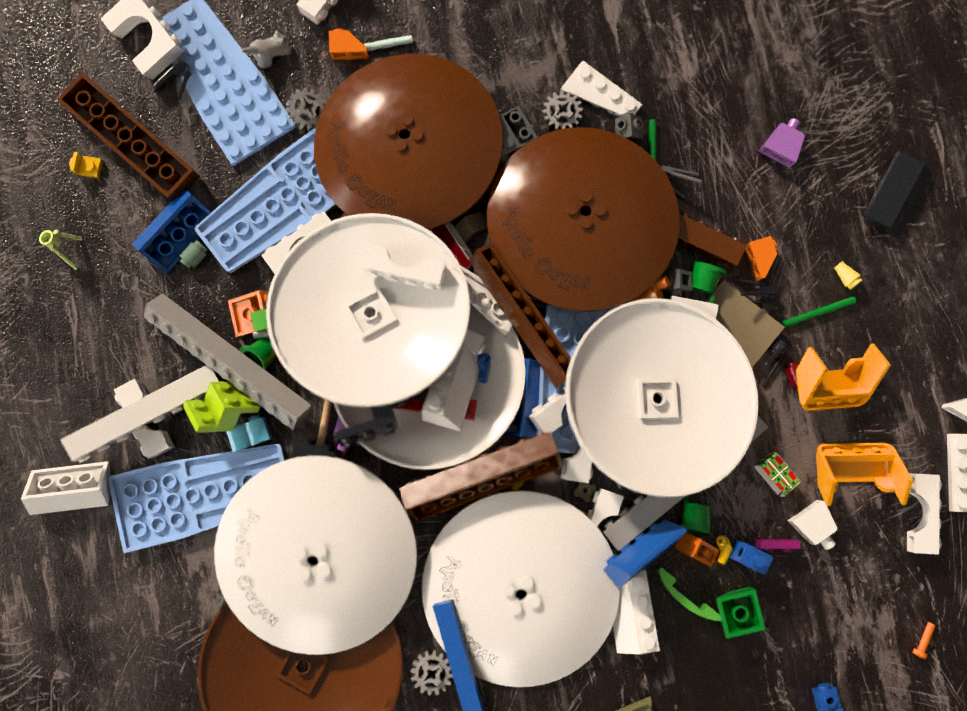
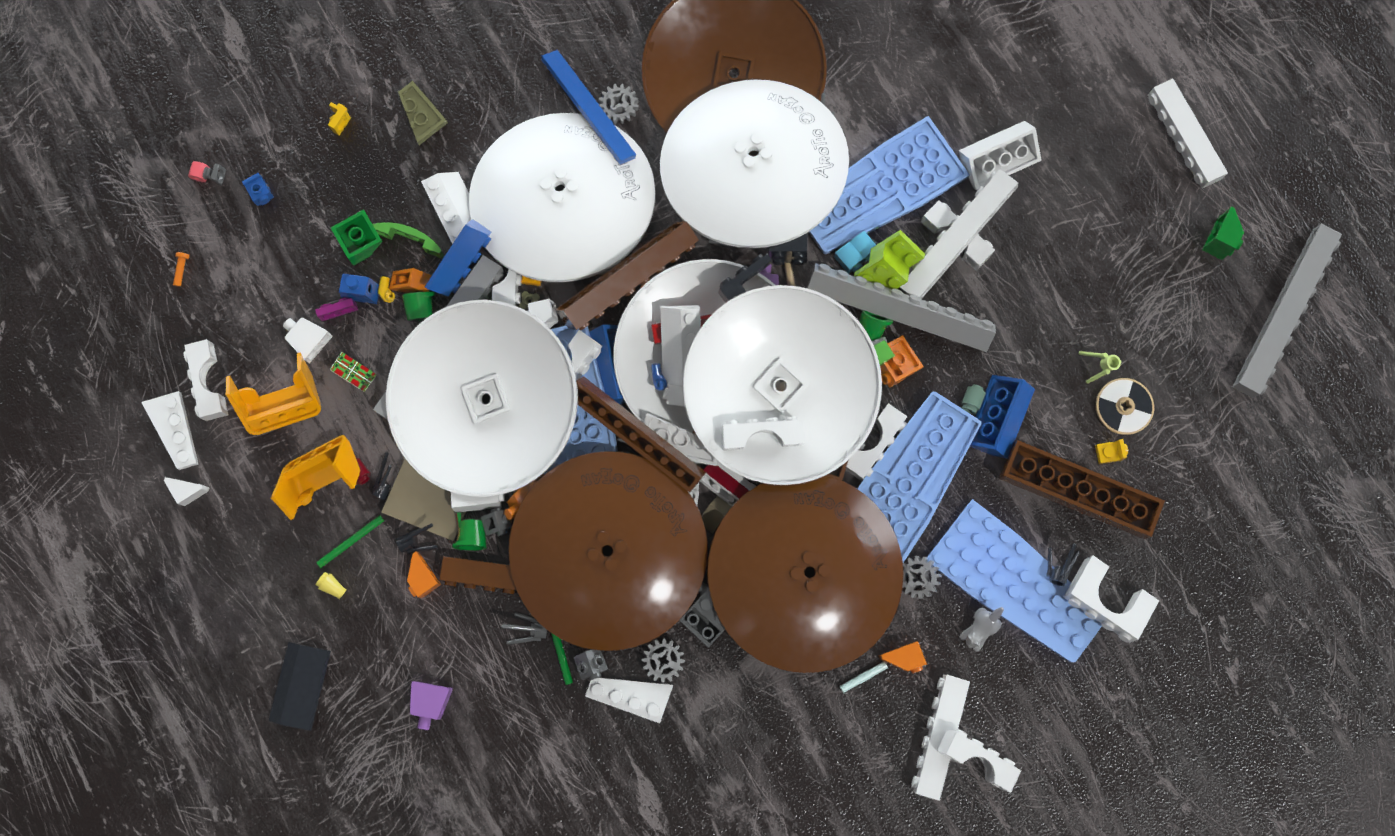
camera: 165 degrees right, 5 degrees down
none -> piece [1096,378,1154,435]

